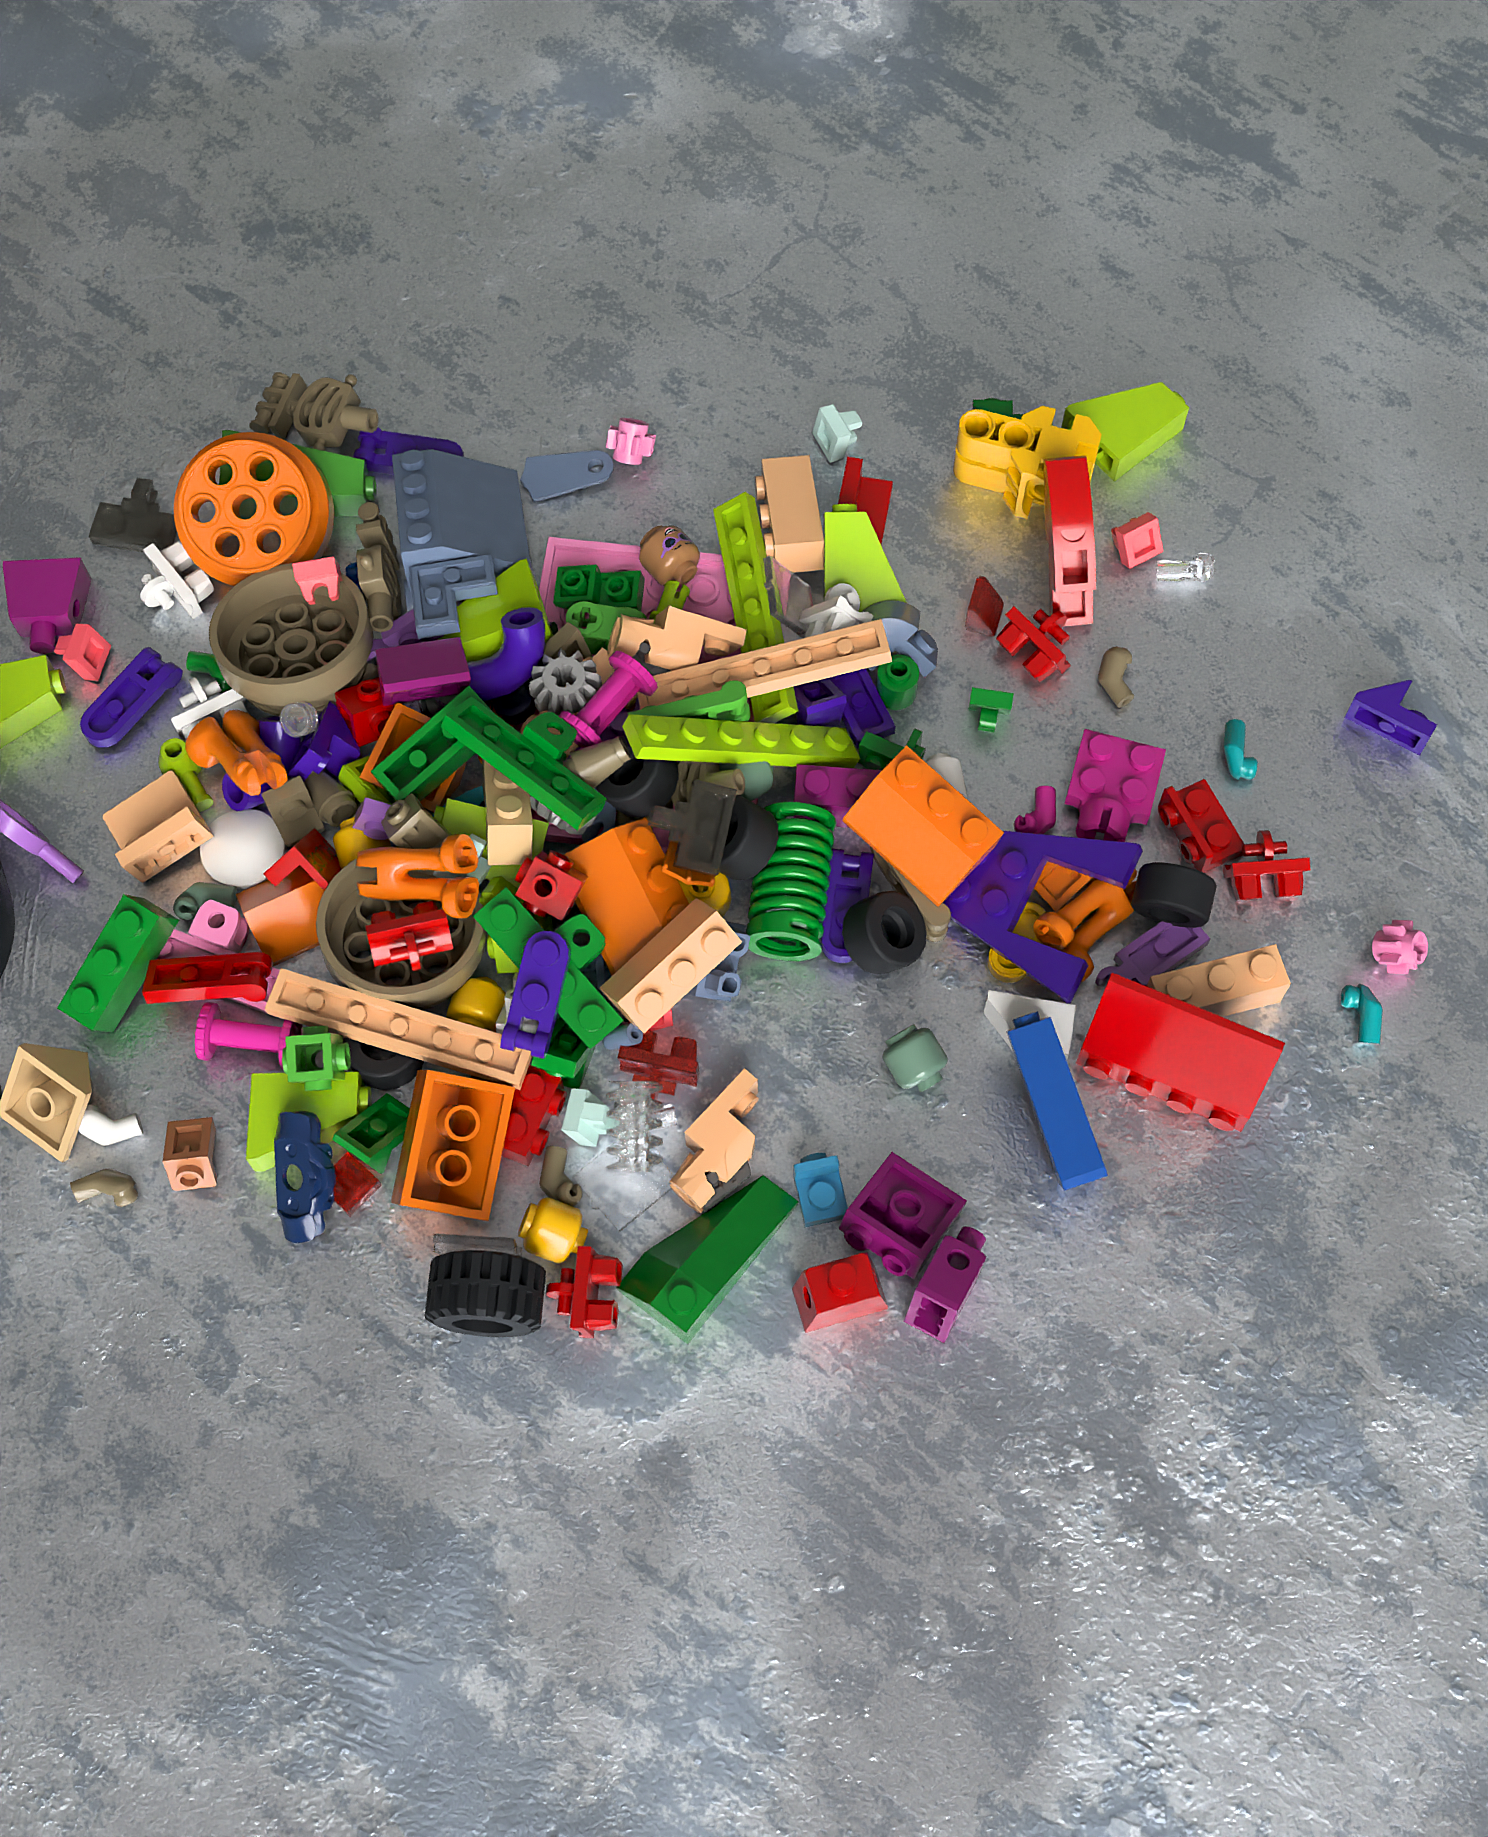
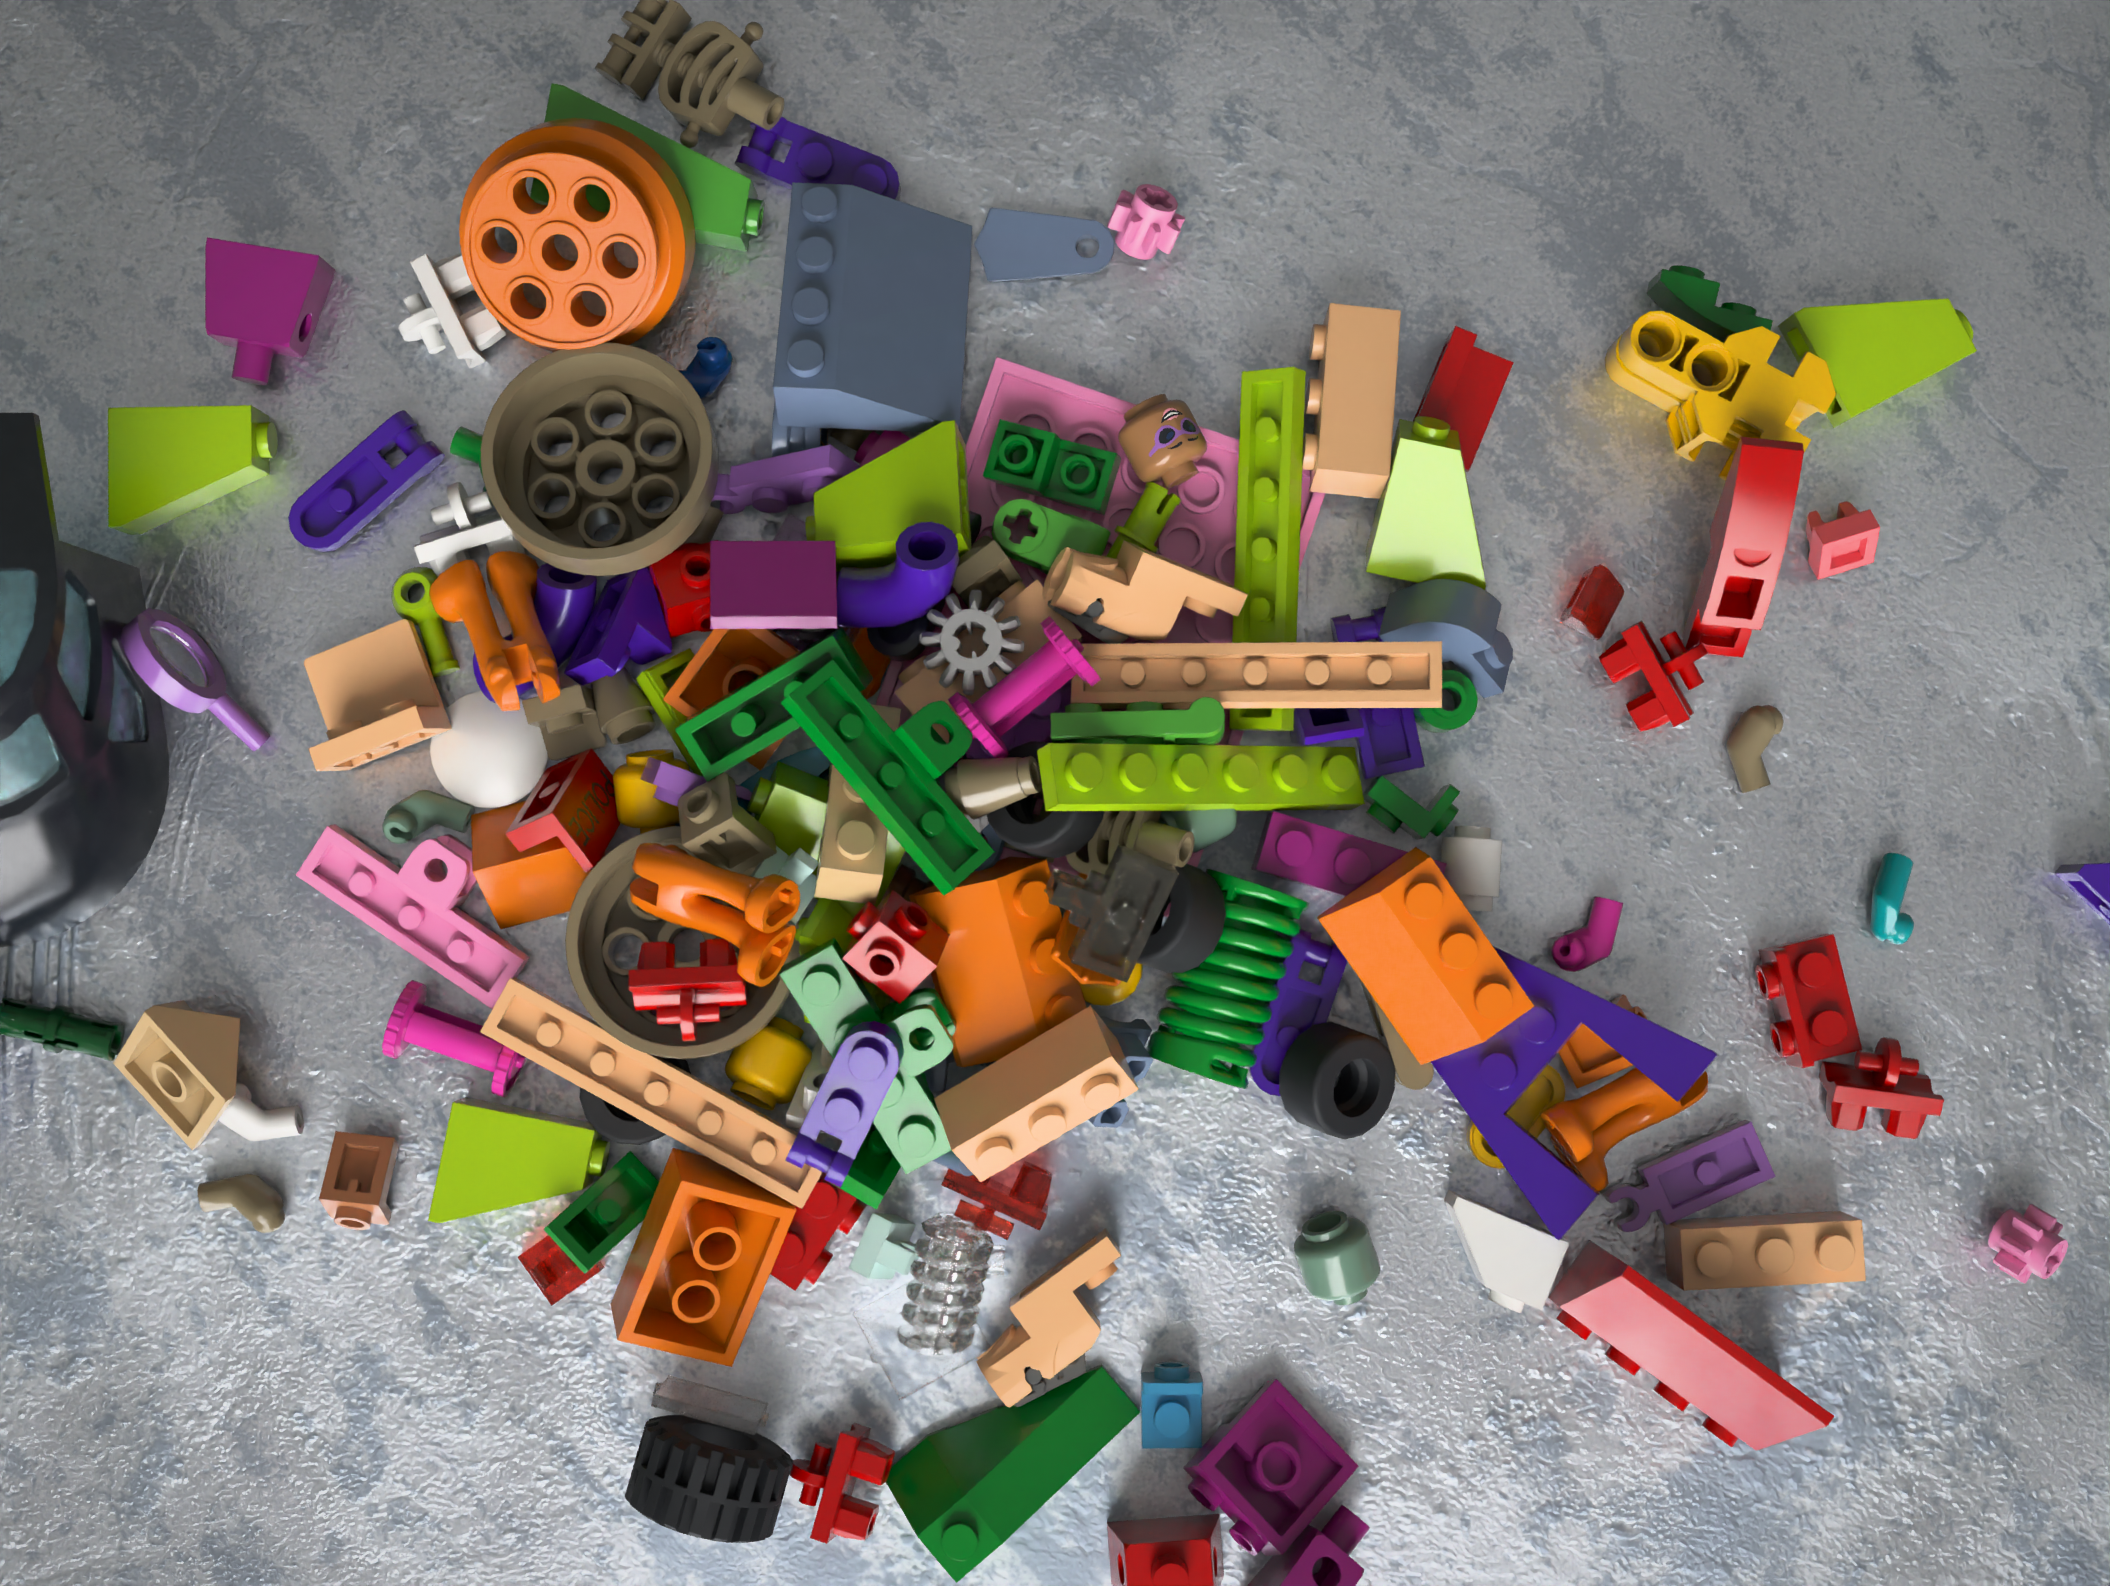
camera: 10 degrees right, 20 degrees up
coral tile [54,624,111,681] -> none
green brick [57,894,179,1032] -> none
clear smoke hinge [88,478,177,553] -> none
red plate [142,952,273,1004] -> none
dark blue piece [274,1111,336,1243] -> none
clear piece [280,702,318,737] -> none
bright green brick [282,1026,351,1091] -> none
coral tile [292,556,342,605] -> none
dark tan torso [356,502,401,632] -> none
sand blue tile [409,554,498,639] -> none
yellow head [517,1197,588,1263] -> none
dark tan arm [539,1146,582,1207] -> none
clear piece [763,556,813,638] -> none
white hips [799,583,874,638] -> none
light aqua tile [812,404,862,463] -> none
green tile [968,687,1014,733] -> none
blue slope [1006,1011,1108,1190] -> none
dark pink plate [1064,729,1166,842] -> none
black tyre [1131,862,1217,928] -> none
clear arm [1156,552,1216,582] -> none
teal arm [1341,984,1383,1044] -> none

